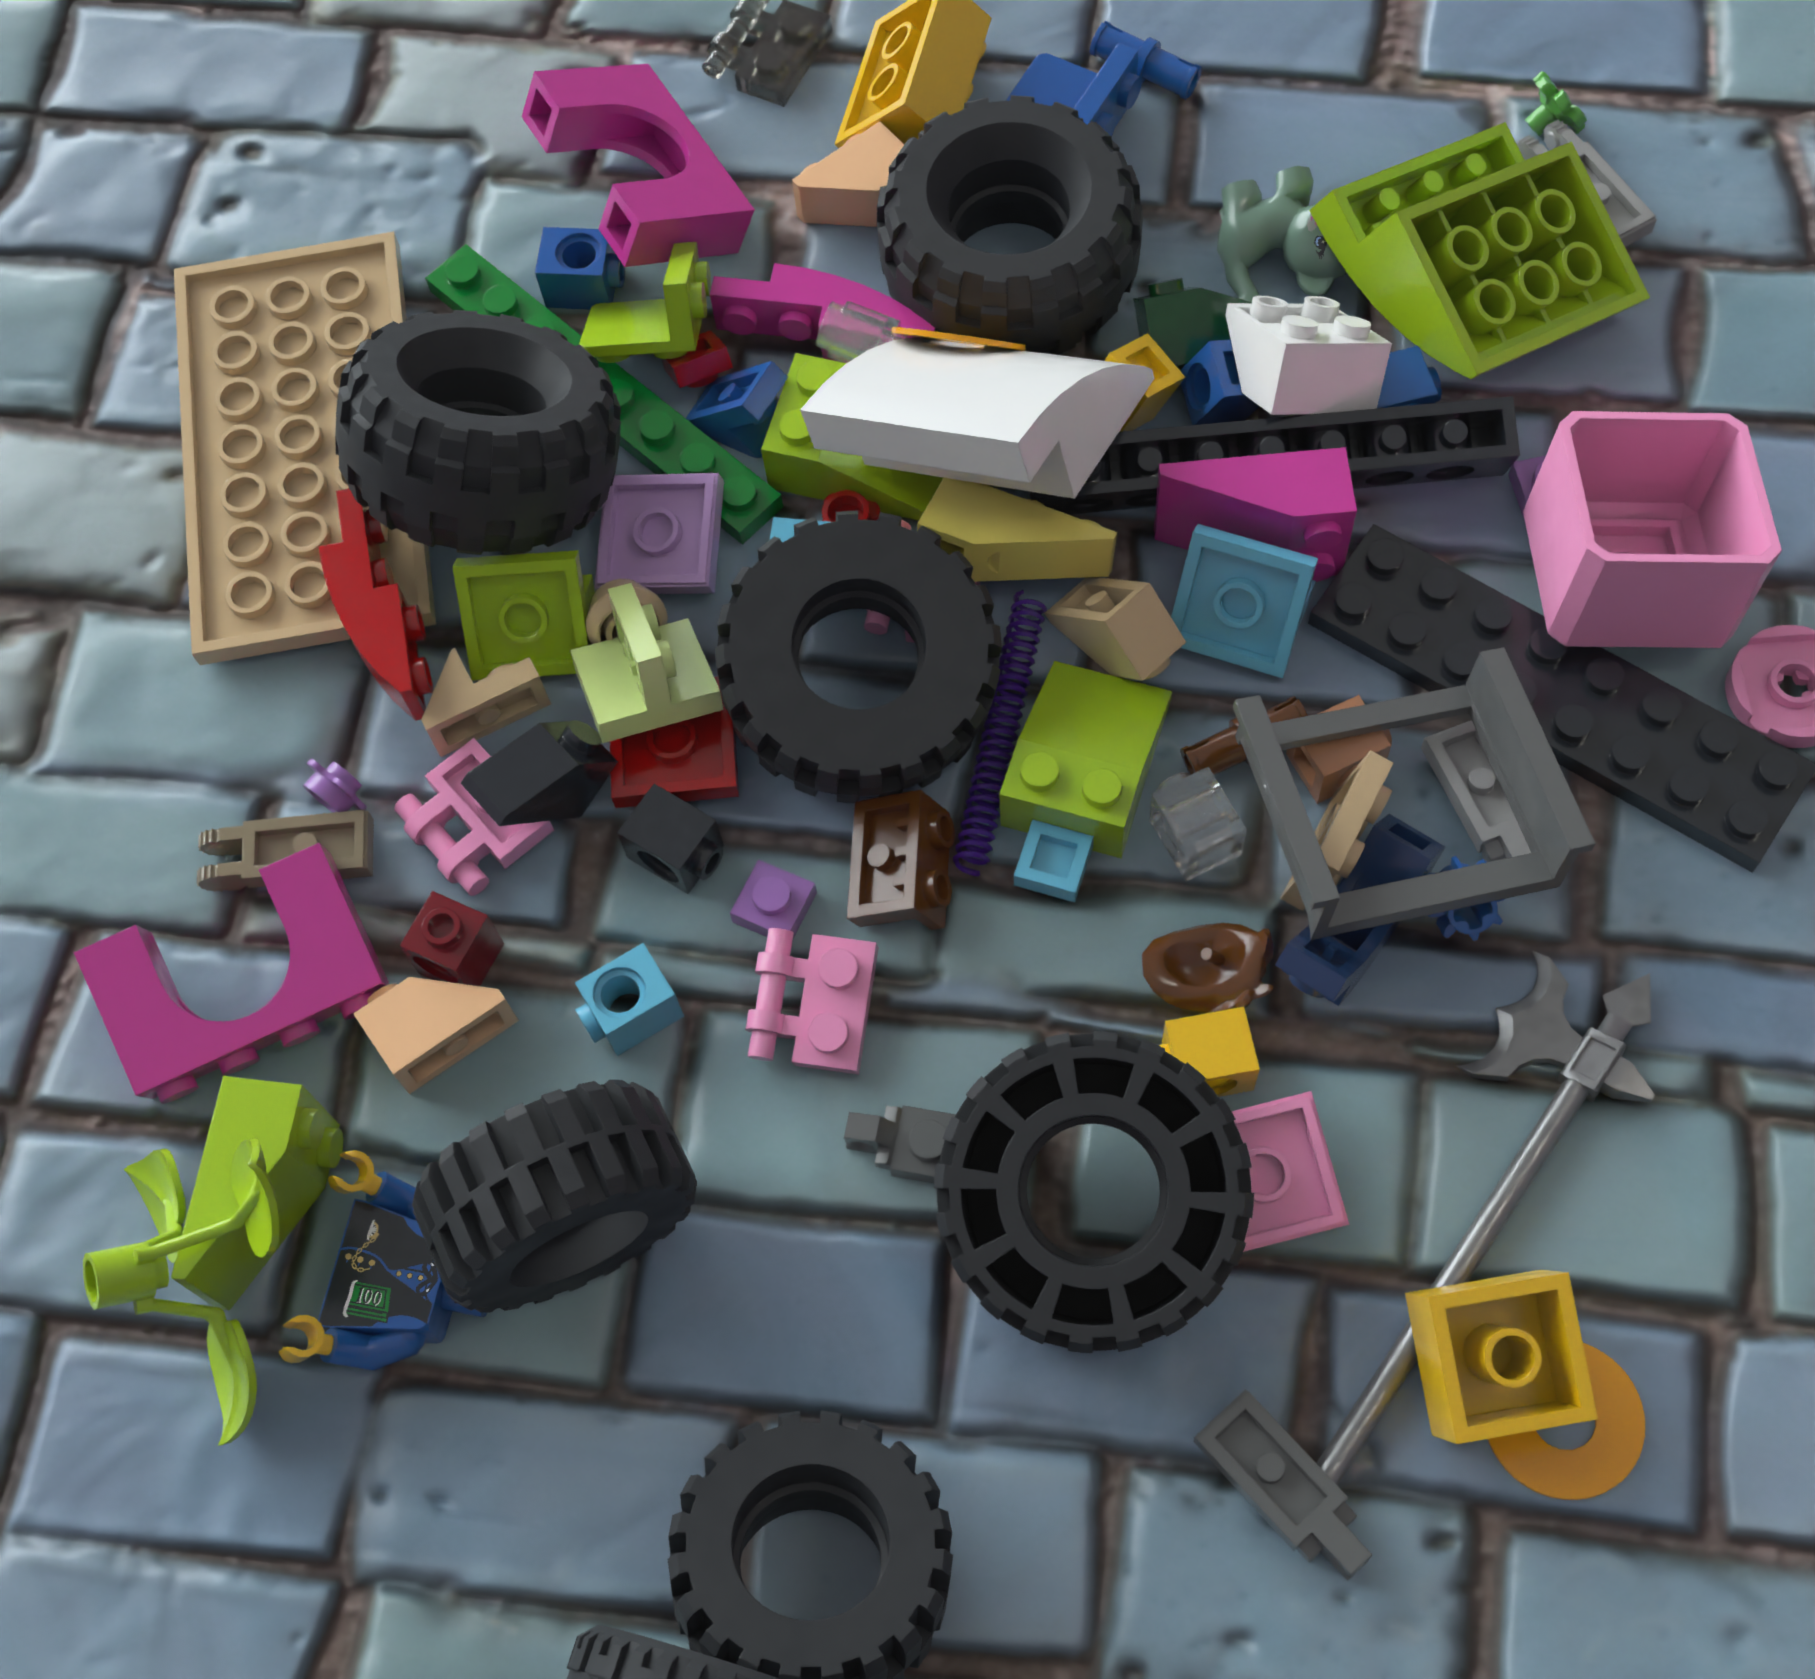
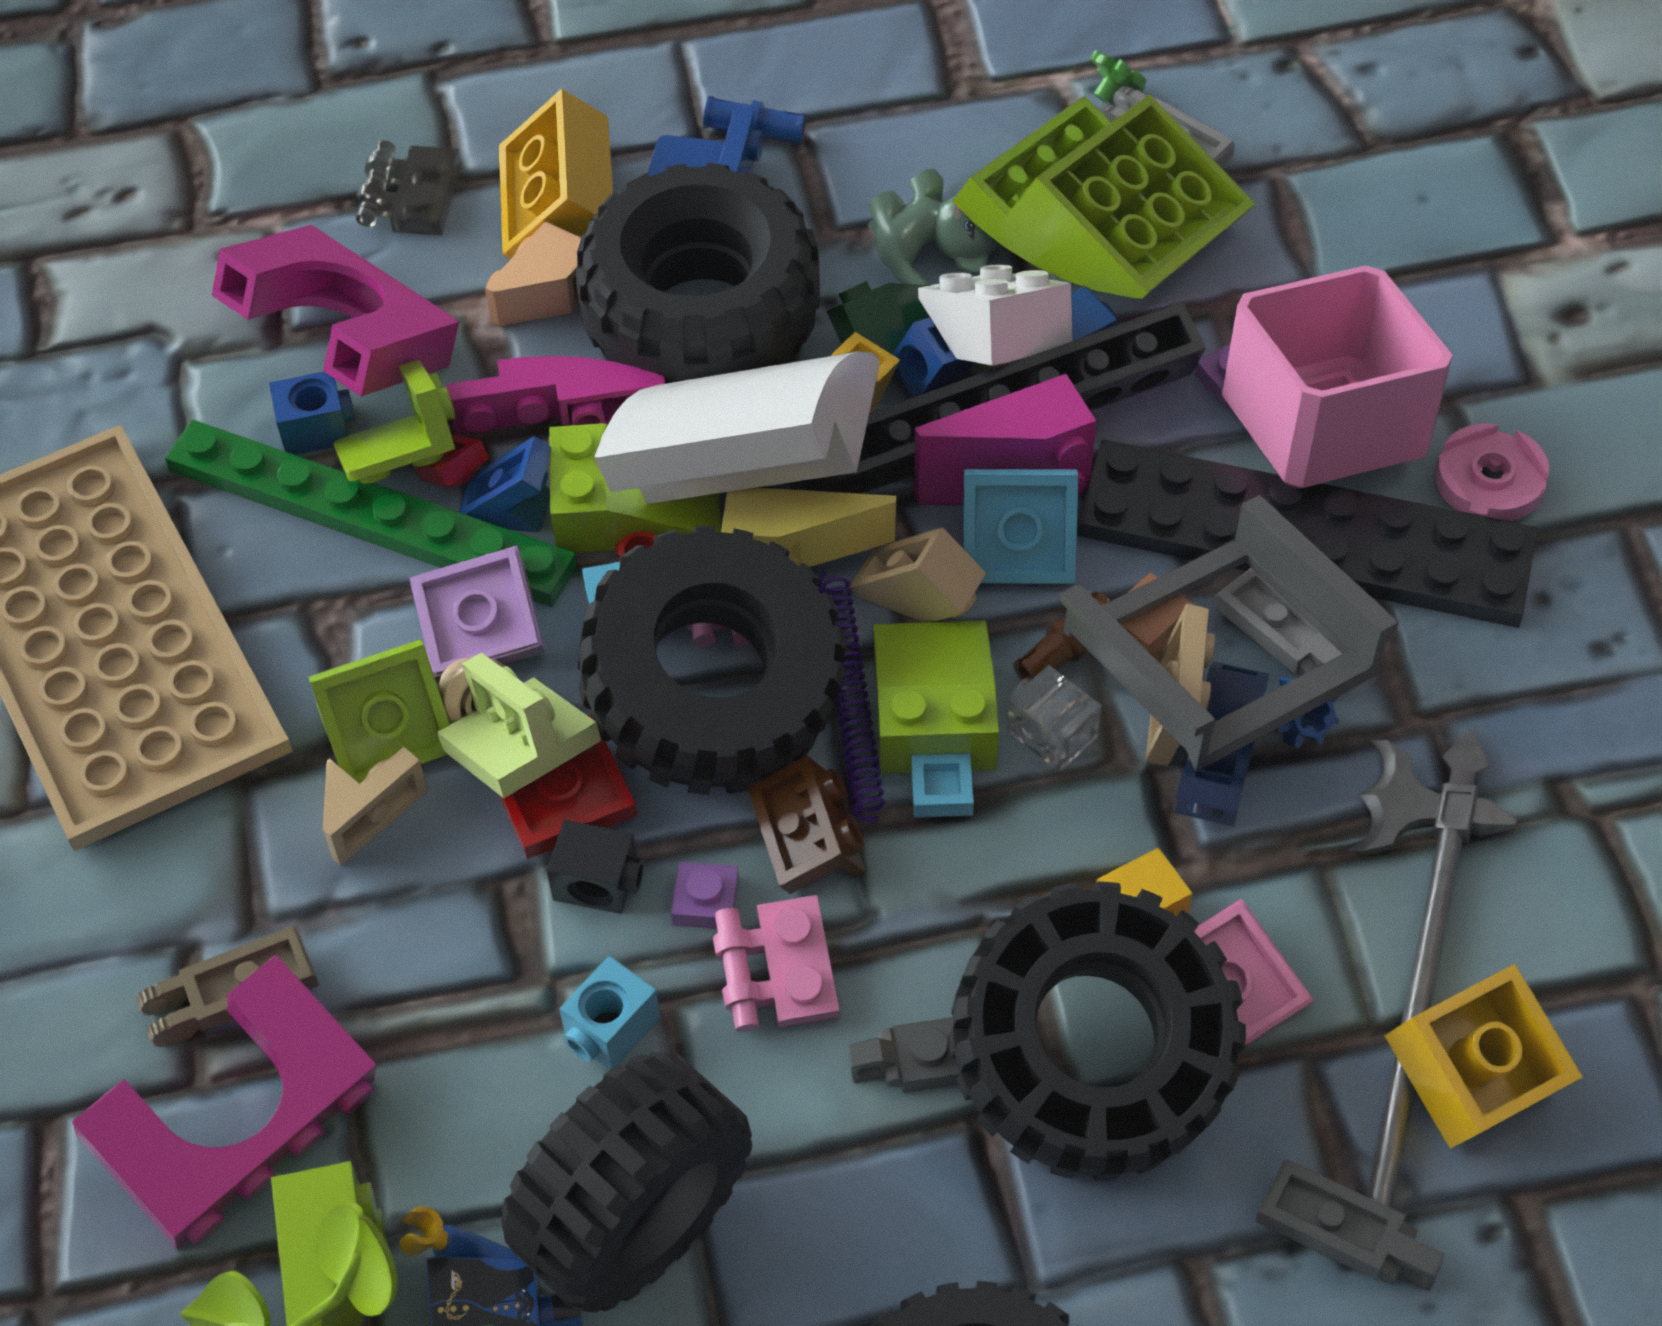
camera: 25 degrees left, 10 degrees down
medium lavender plate [303,759,367,813] -> none
red slope [318,488,433,721] -> none
black tyre [335,310,621,555] -> none
light nougat slope [353,977,519,1094] -> none
bright pink plate [394,738,554,896] -> none
dark red brick [400,891,504,986] -> none
black slope [461,720,618,826] -> none
clear brick [816,301,908,363] -> none
light orange gear [891,327,1026,351] -> none
reddish brown hat [1142,923,1274,1013] -> none
light orange gear [1487,1343,1646,1500] -> none

